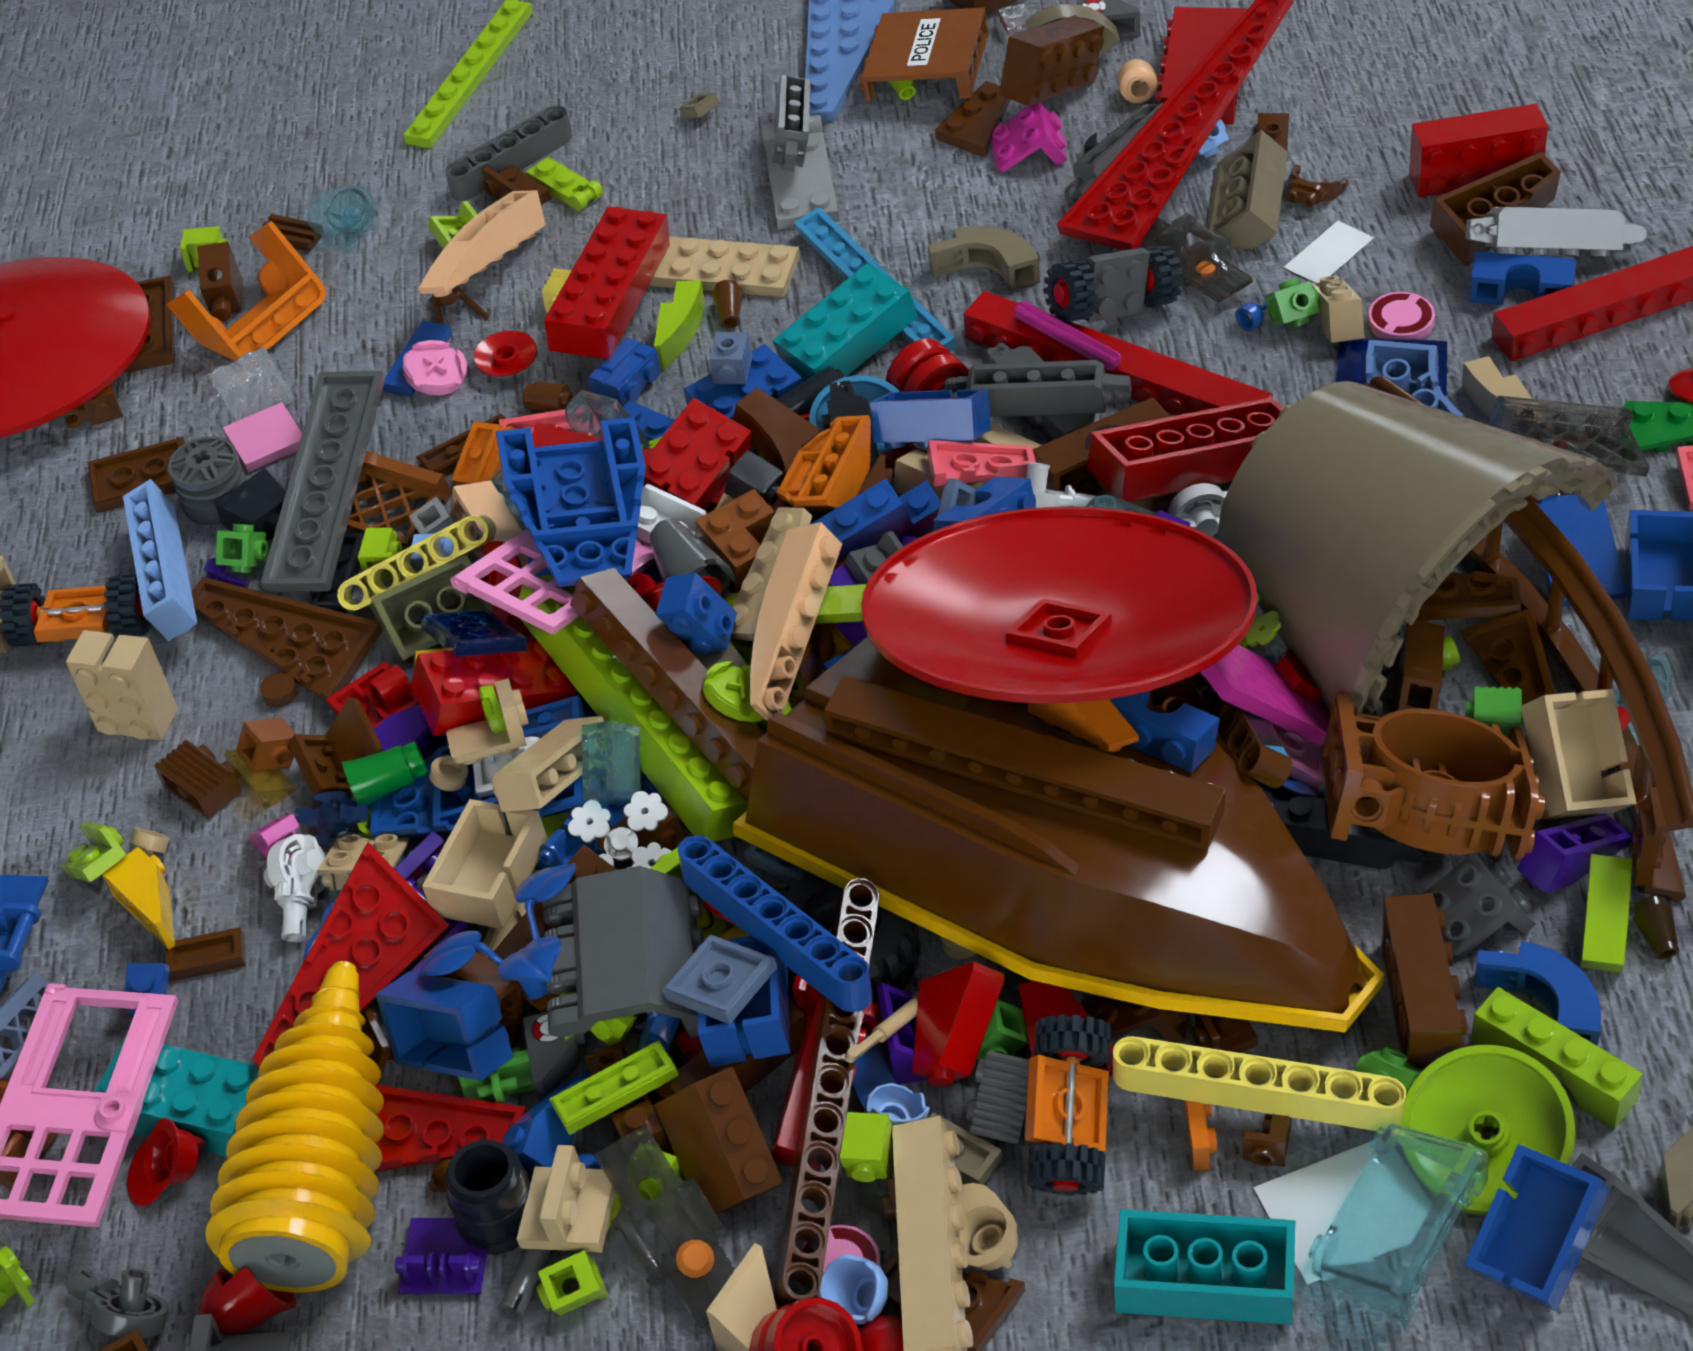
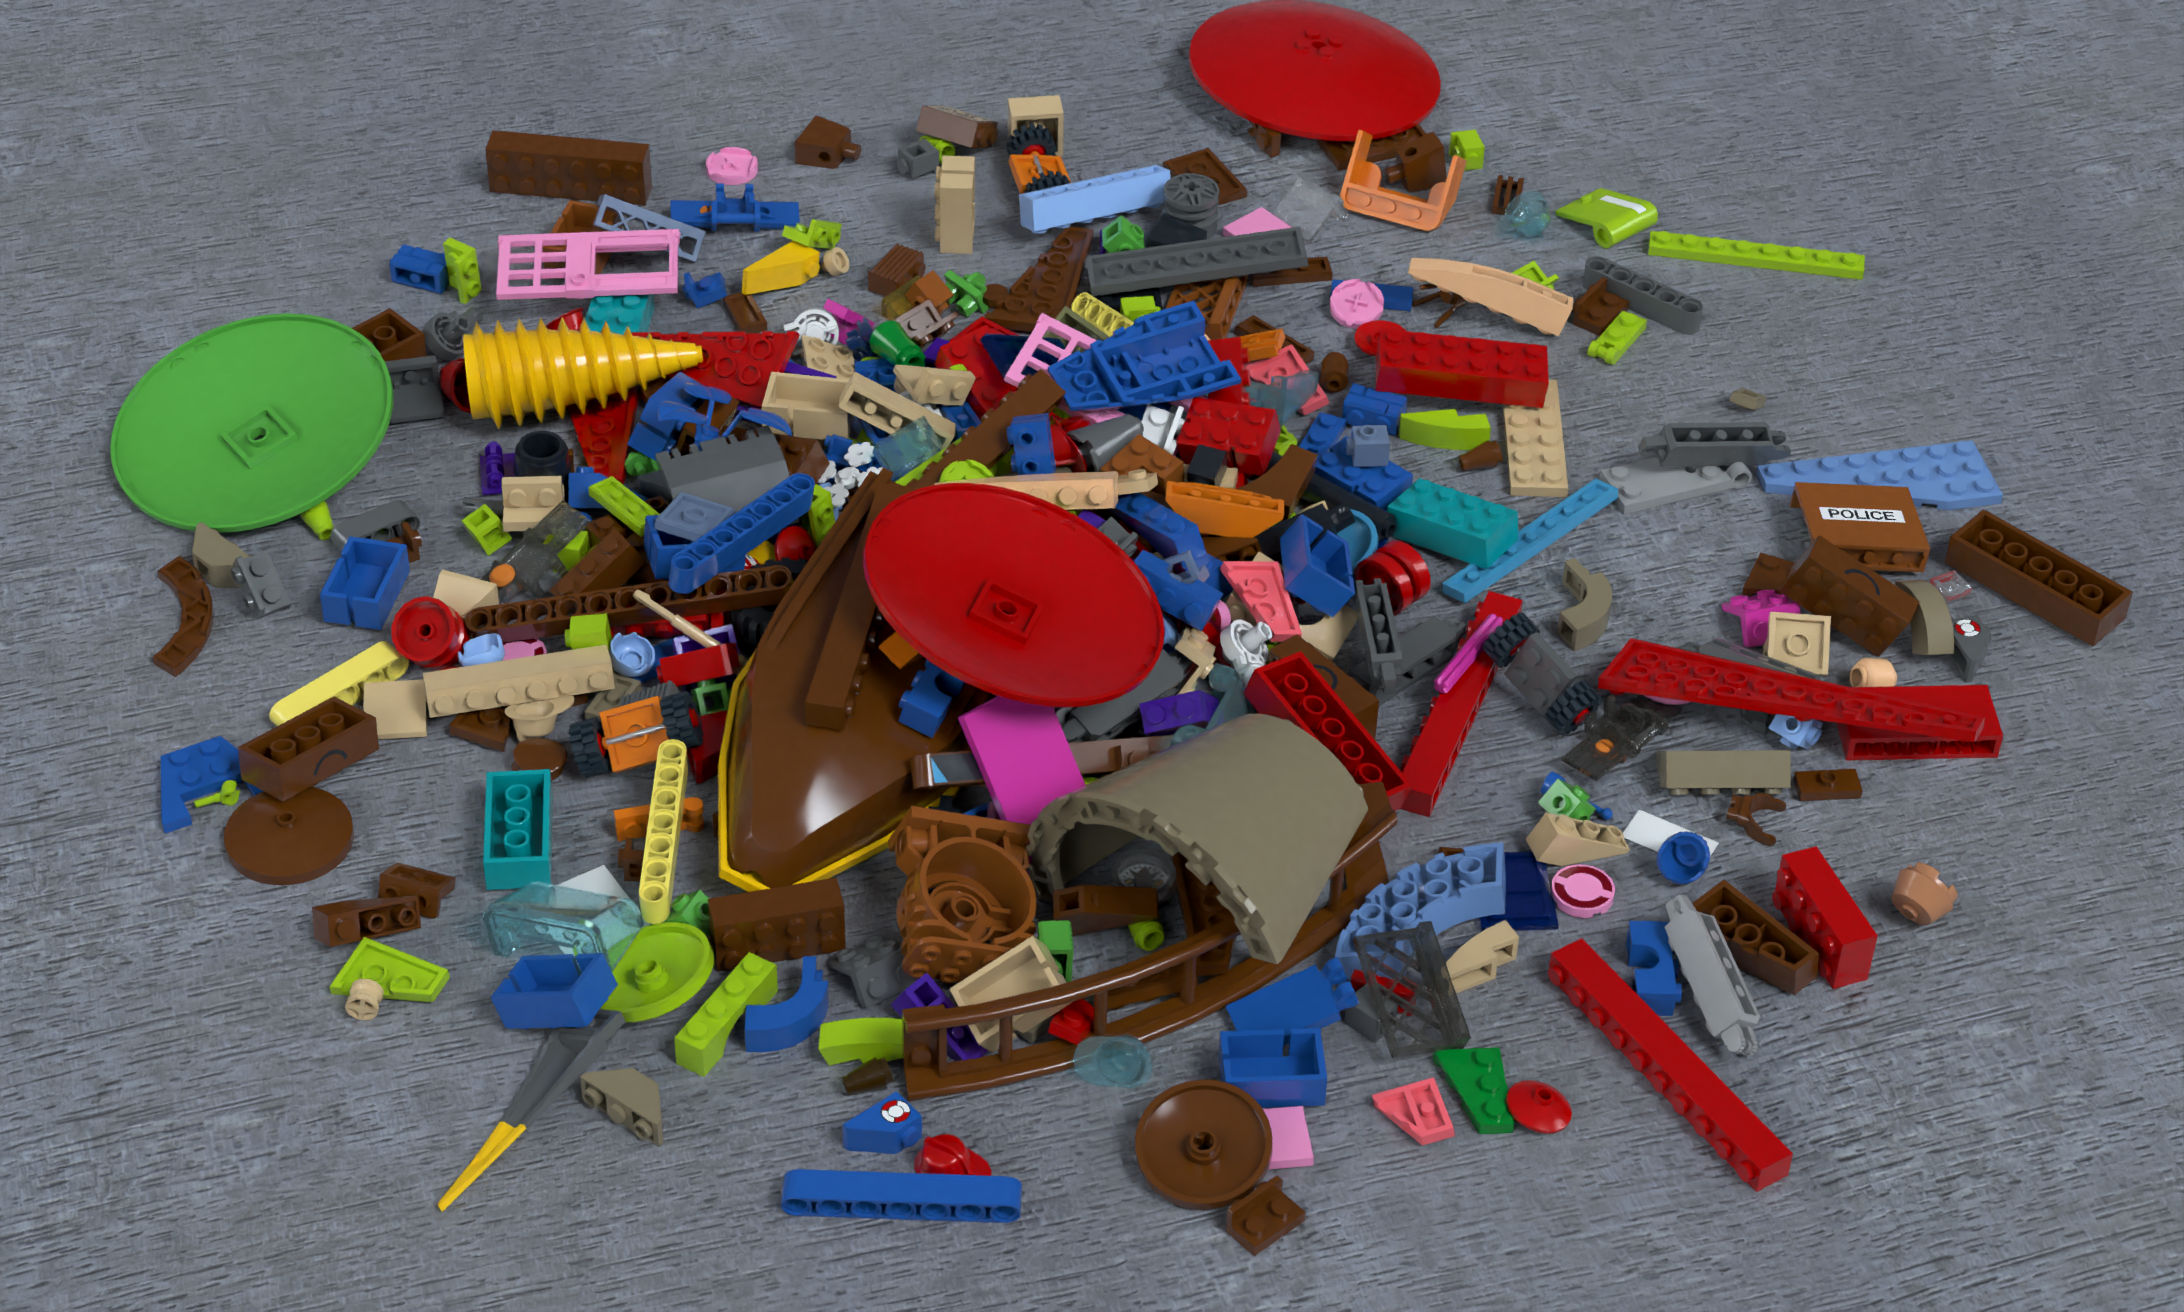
camera: 70 degrees right, 5 degrees down
none -> reddish brown piece [512,738,568,781]
none -> bright green hips [944,269,989,317]
none -> lime door [1555,188,1658,249]
none -> blue hair [1656,831,1710,885]
none -> tan bracket [1763,612,1831,678]
none -> nougat cone [1891,862,1958,926]

